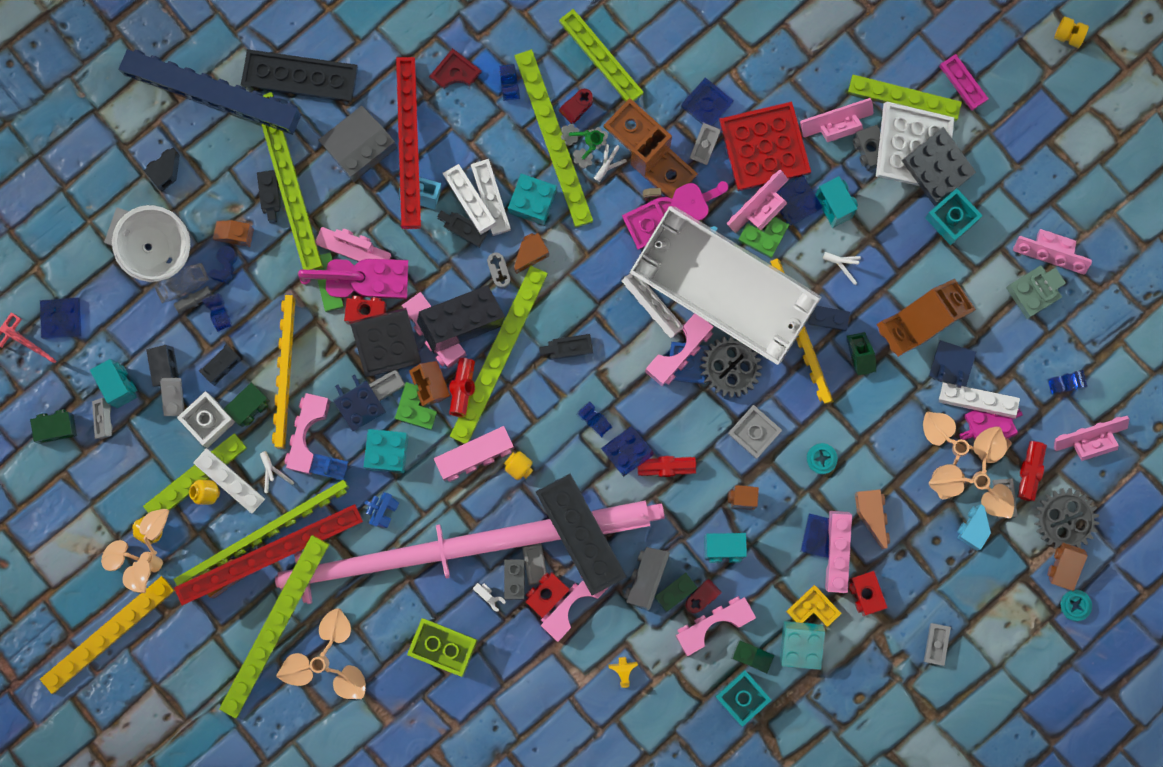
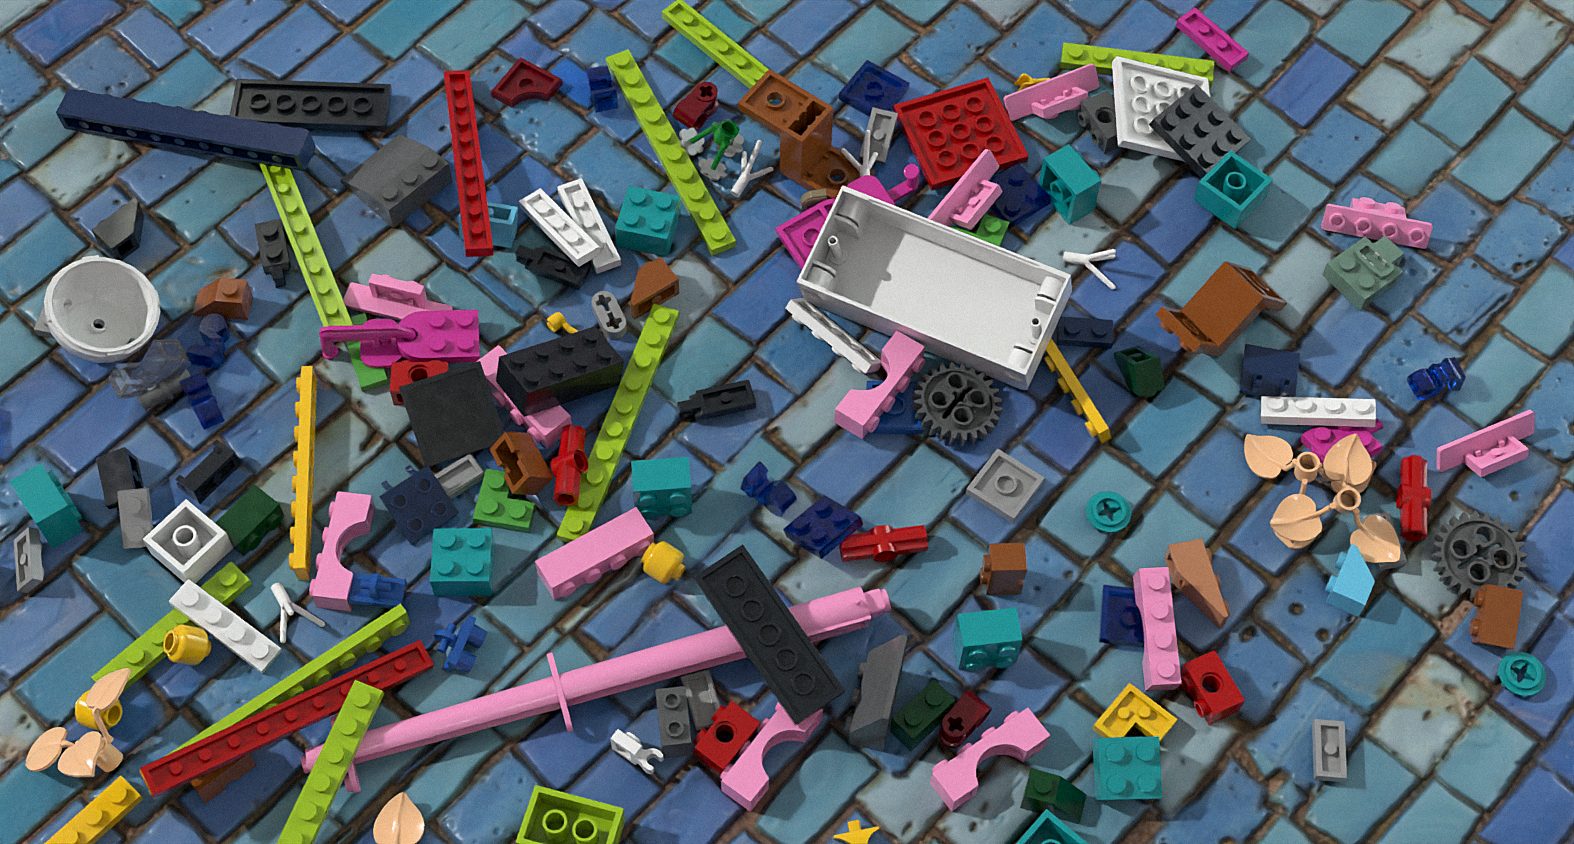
camera: 10 degrees left, 20 degrees down
none -> yellow hand [547,312,578,334]
none -> teal brick [631,457,692,519]
none -> white plant [841,130,878,177]
none -> yellow hand [1014,73,1050,91]

